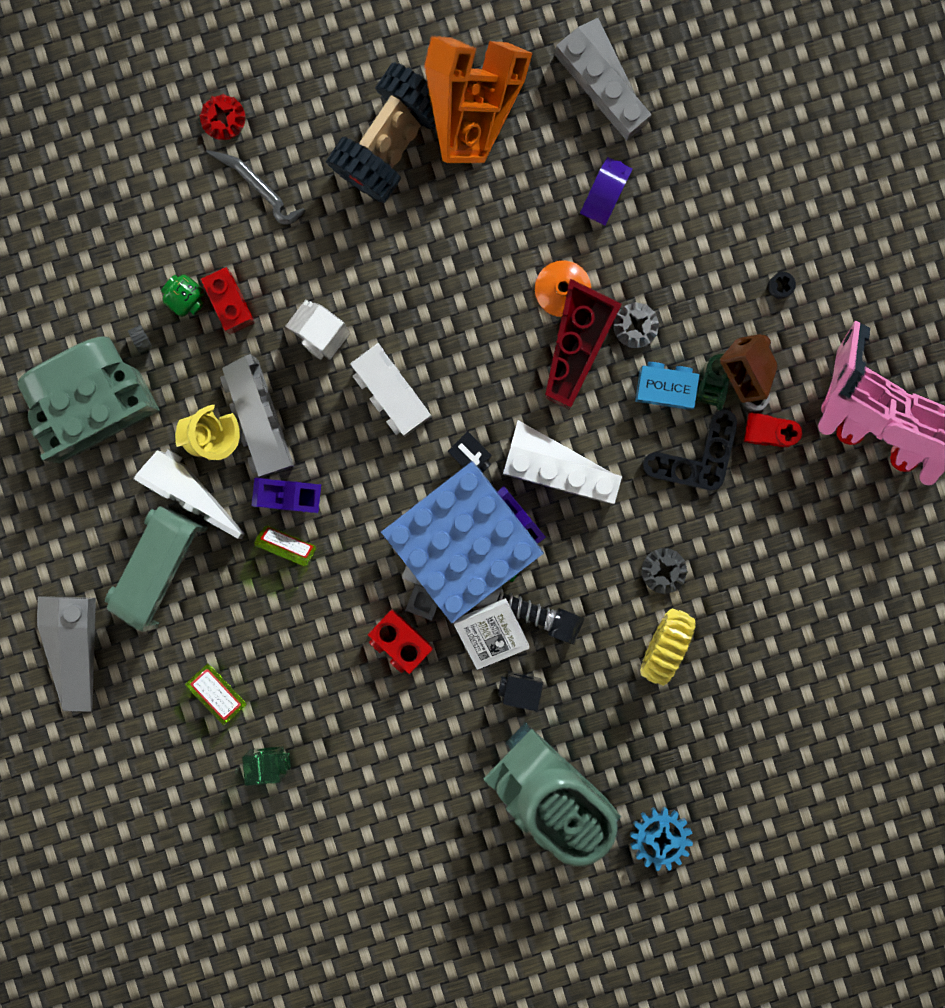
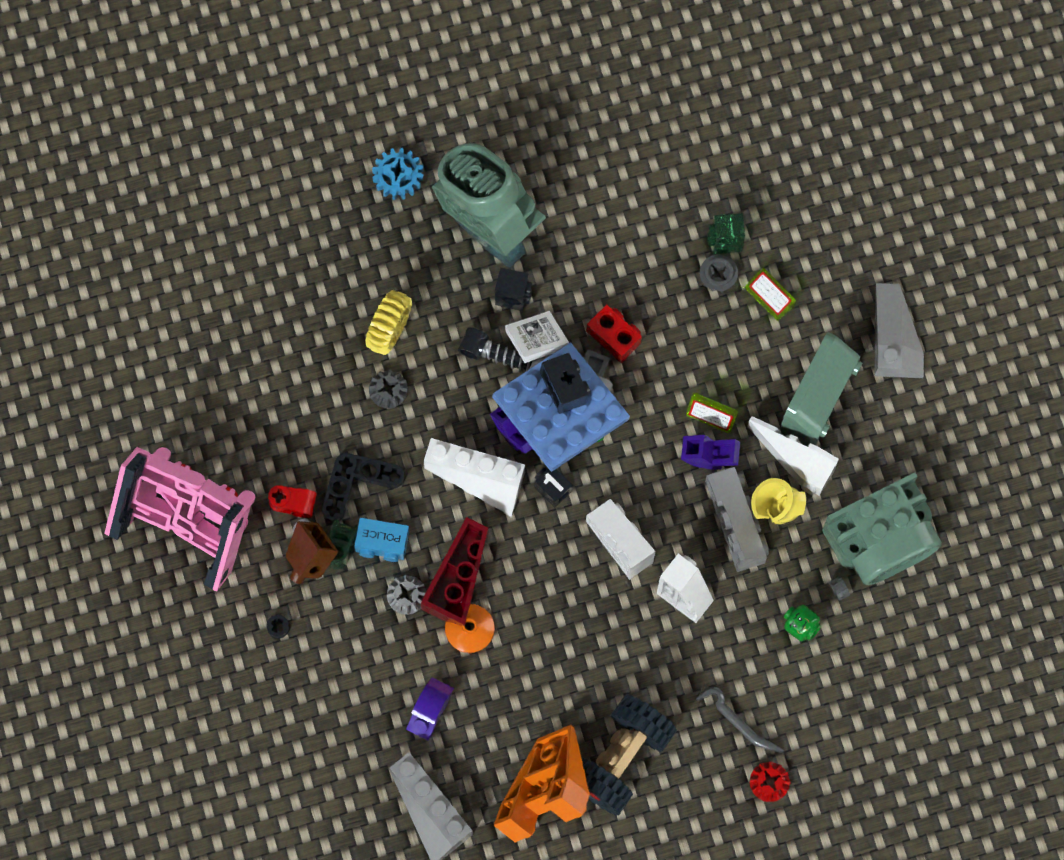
camera: 175 degrees right, 15 degrees down
red brick [201,267,255,335] -> none
none -> black brick [540,353,590,414]
none -> dark grey gear [700,255,738,292]

